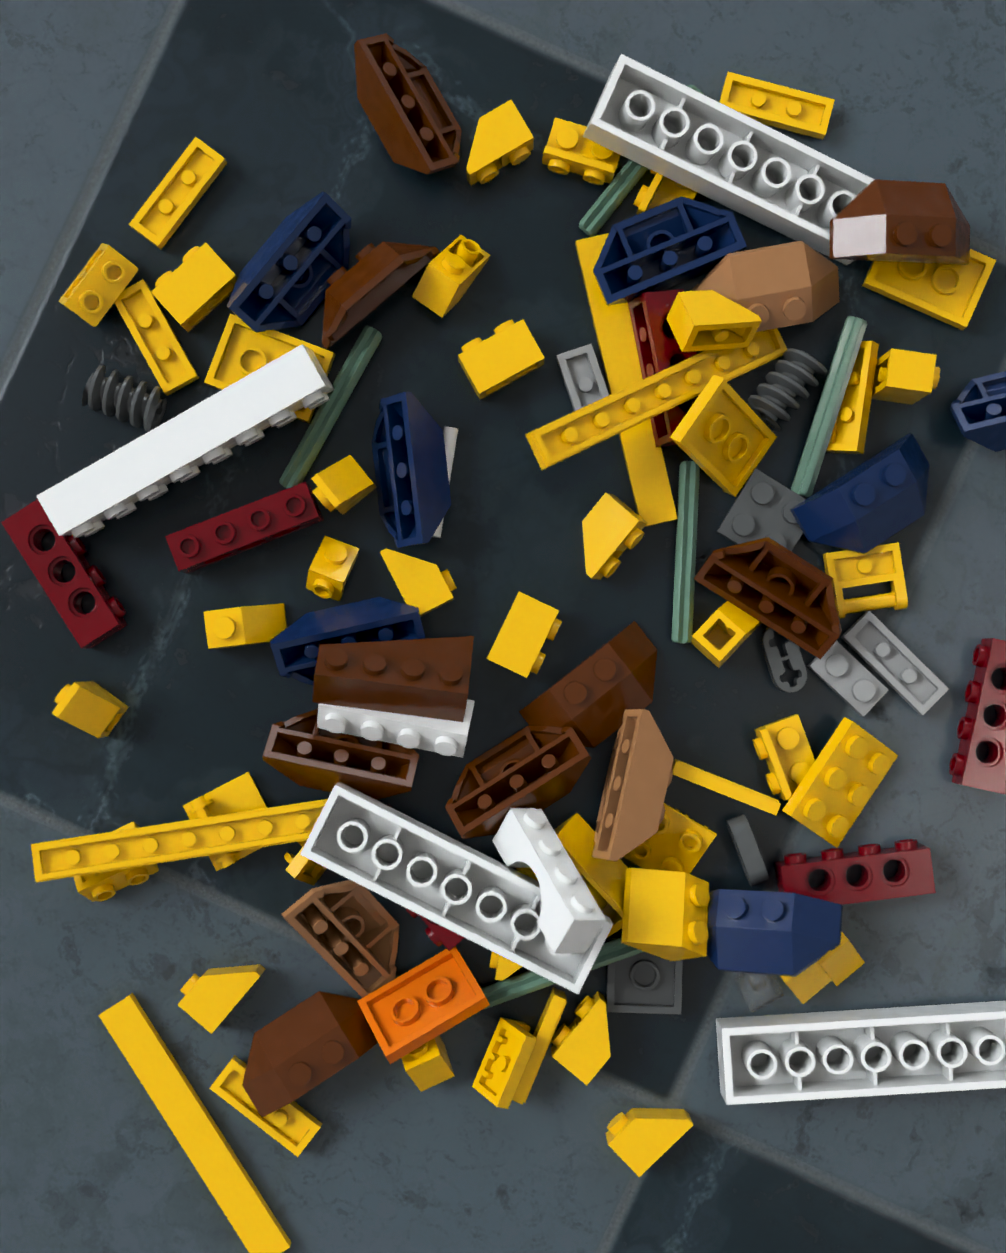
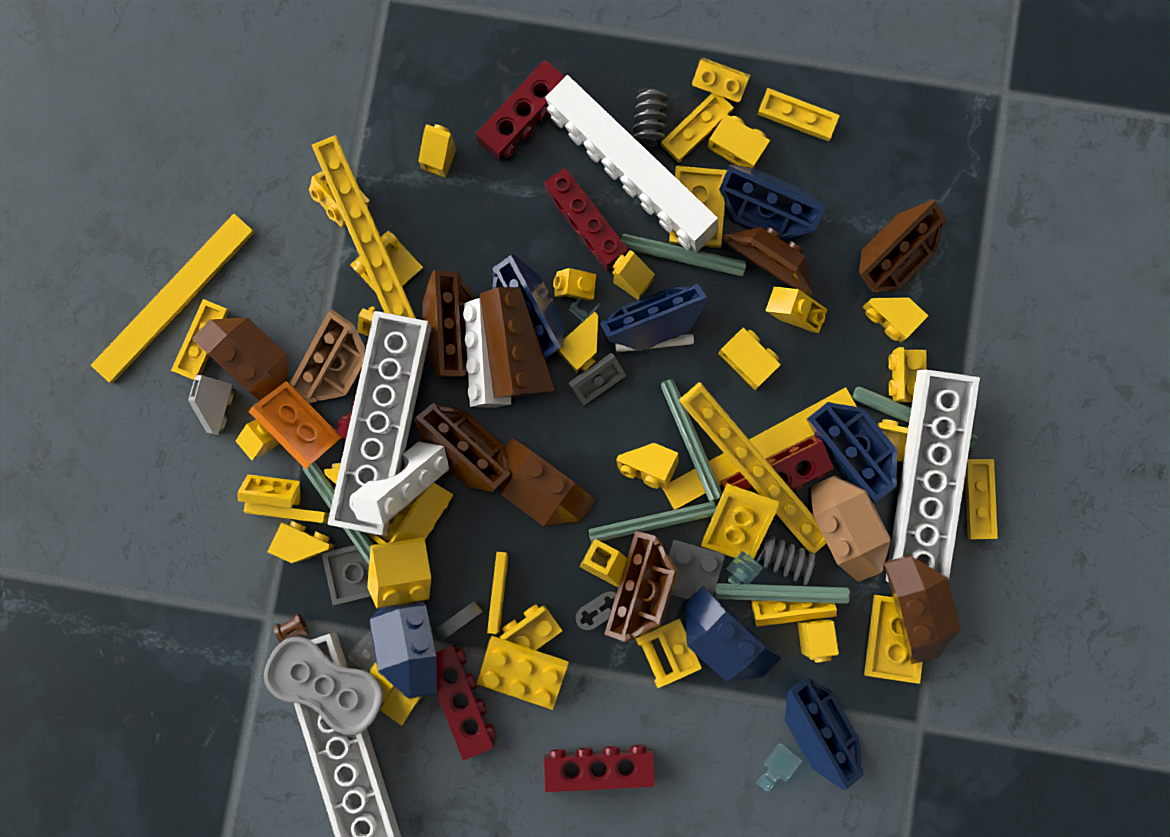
camera: 75 degrees right, 5 degrees down
yellow slope [177,964,266,1034] -> none
yellow slope [204,603,287,649] -> none
yellow brick [487,591,562,678] -> none
light grey plate [556,344,609,411] -> none
medium nougat wedge [592,709,674,861] -> none
yellow slope [605,1108,694,1177] -> none
yellow hinge [623,803,717,874] -> none
yellow slope [666,290,762,352] -> none
light grey plate [807,640,889,717] -> none
light grey plate [841,610,949,715] -> none
none -> light grey slope [188,375,234,435]
none -> light grey plate [264,637,383,735]
none -> reddish brown bush [274,613,309,643]
none -> clear light blue piece [569,298,600,321]
none -> dark grey plate [569,353,626,405]
none -> sand green axle [661,379,722,502]
none -> clear light blue tile [726,551,763,587]

